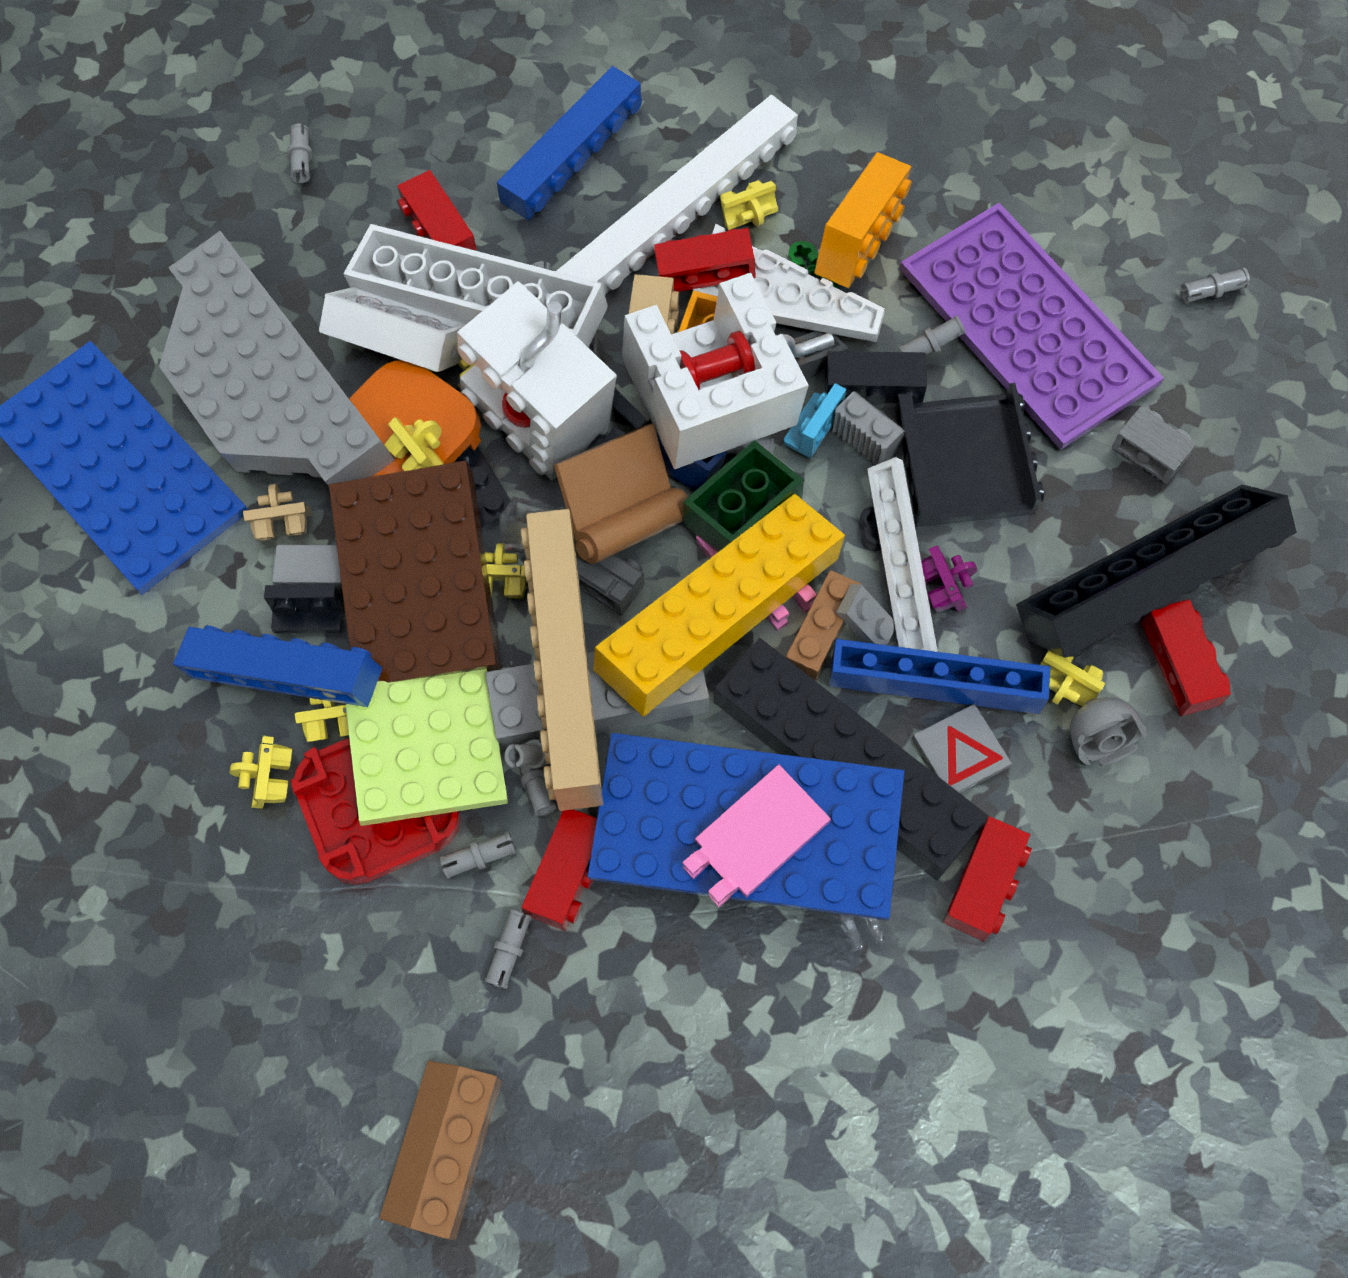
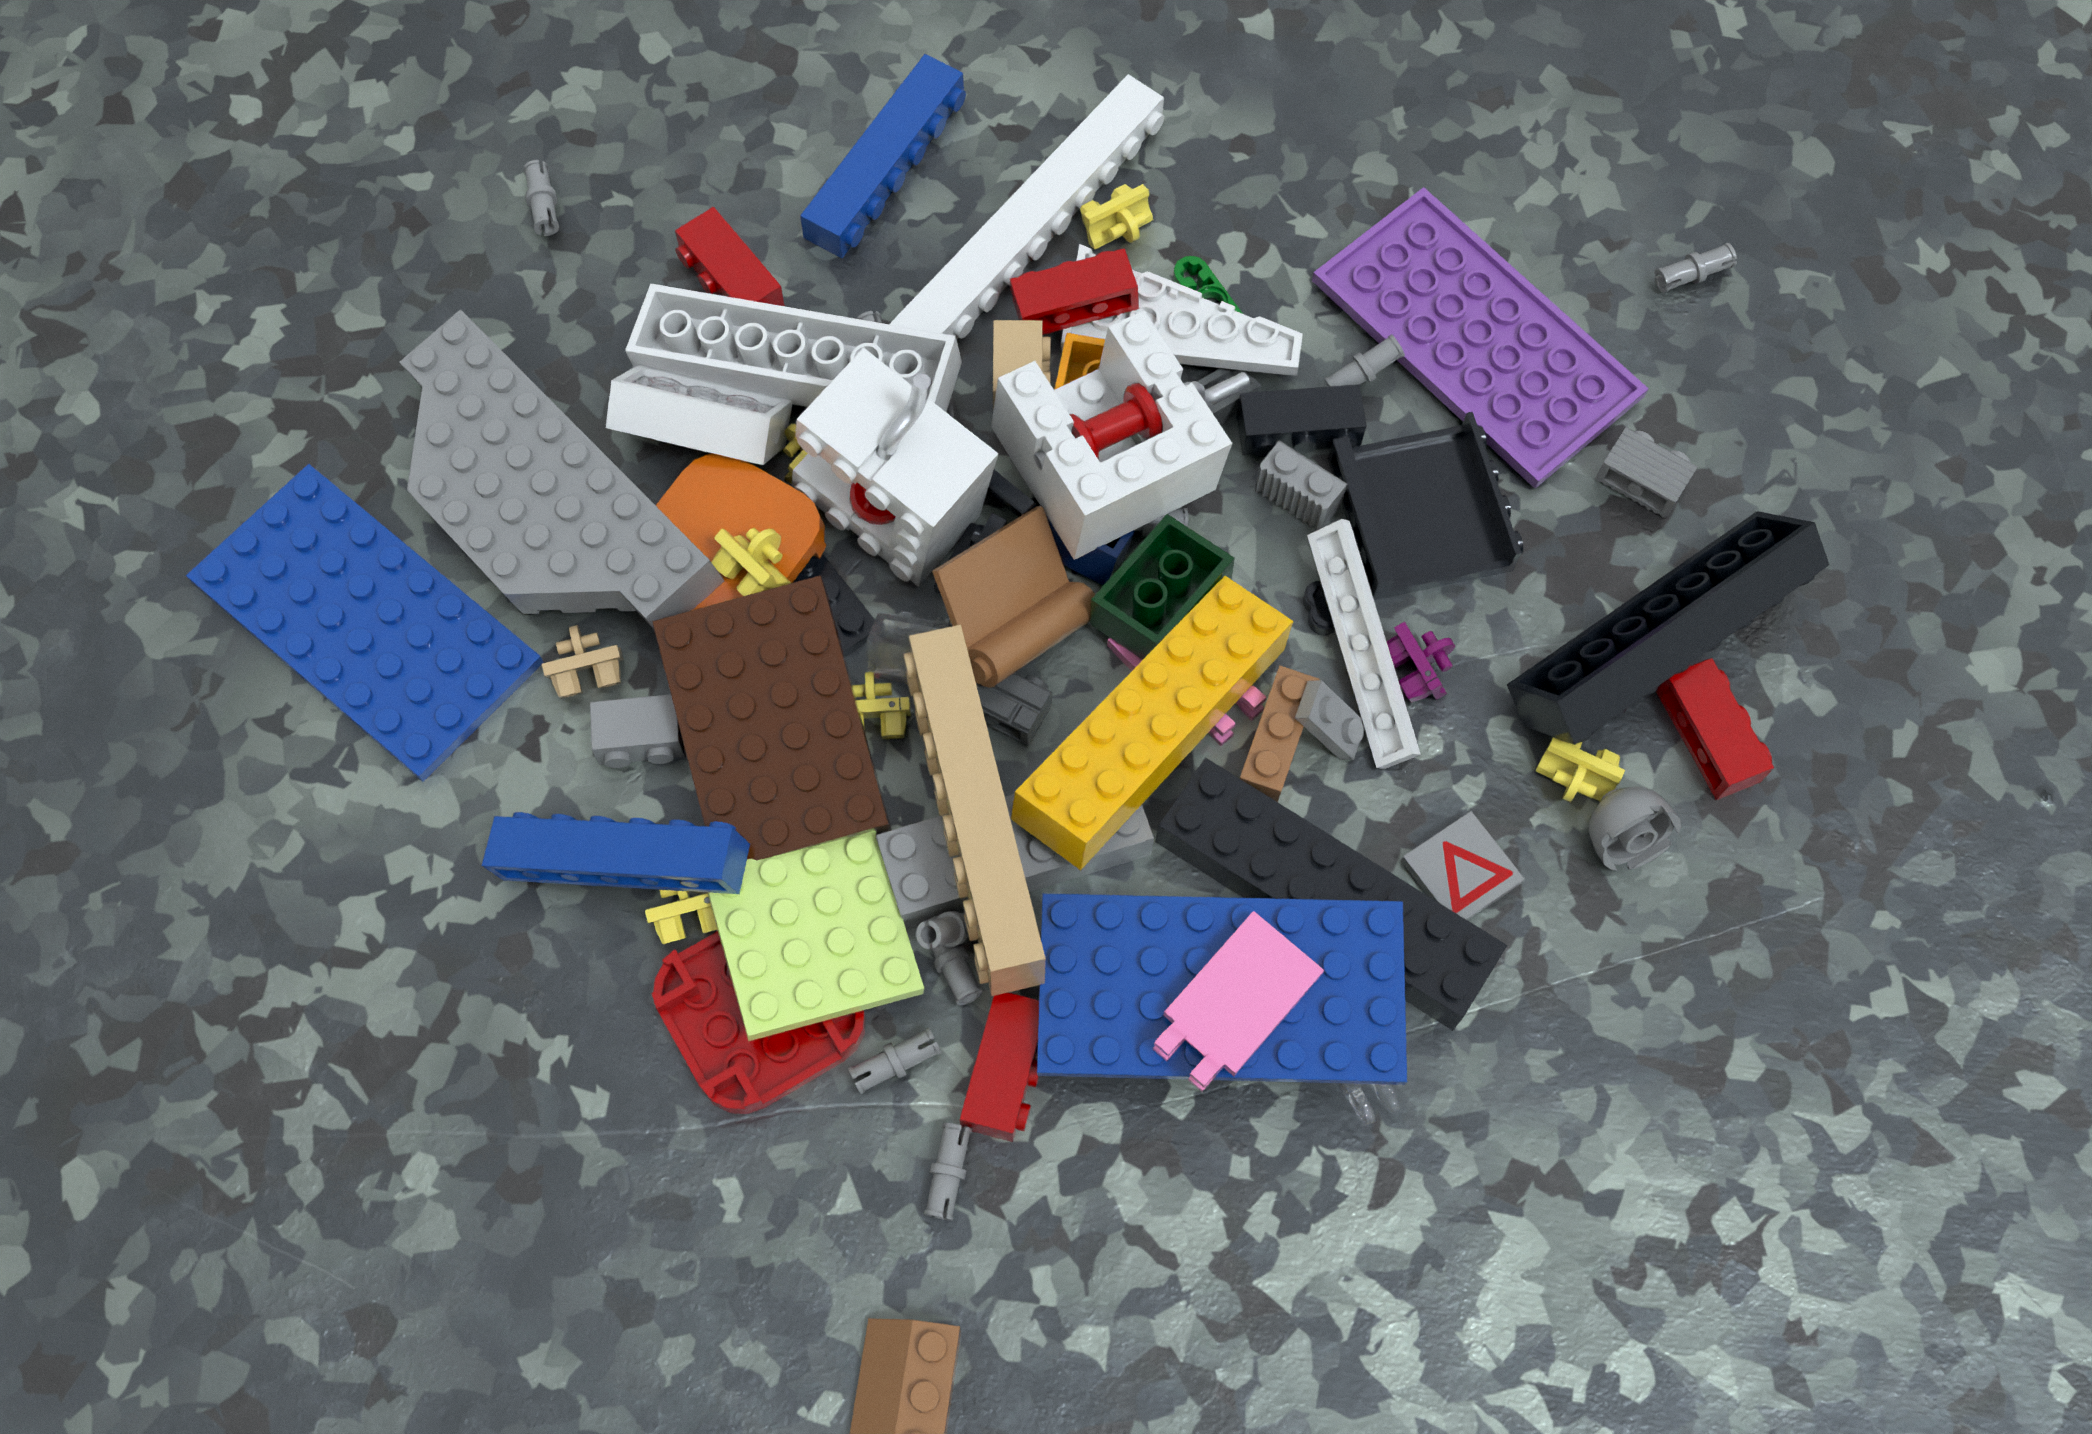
camera: 10 degrees left, 0 degrees up
light yellow hips [229,736,292,809] -> none
black bracket [264,584,344,633] -> none
medium azure bracket [783,383,846,459] -> none
light orange brick [814,152,912,288] -> none
blue brick [829,639,1050,714] -> none
red brick [942,816,1032,942] -> none

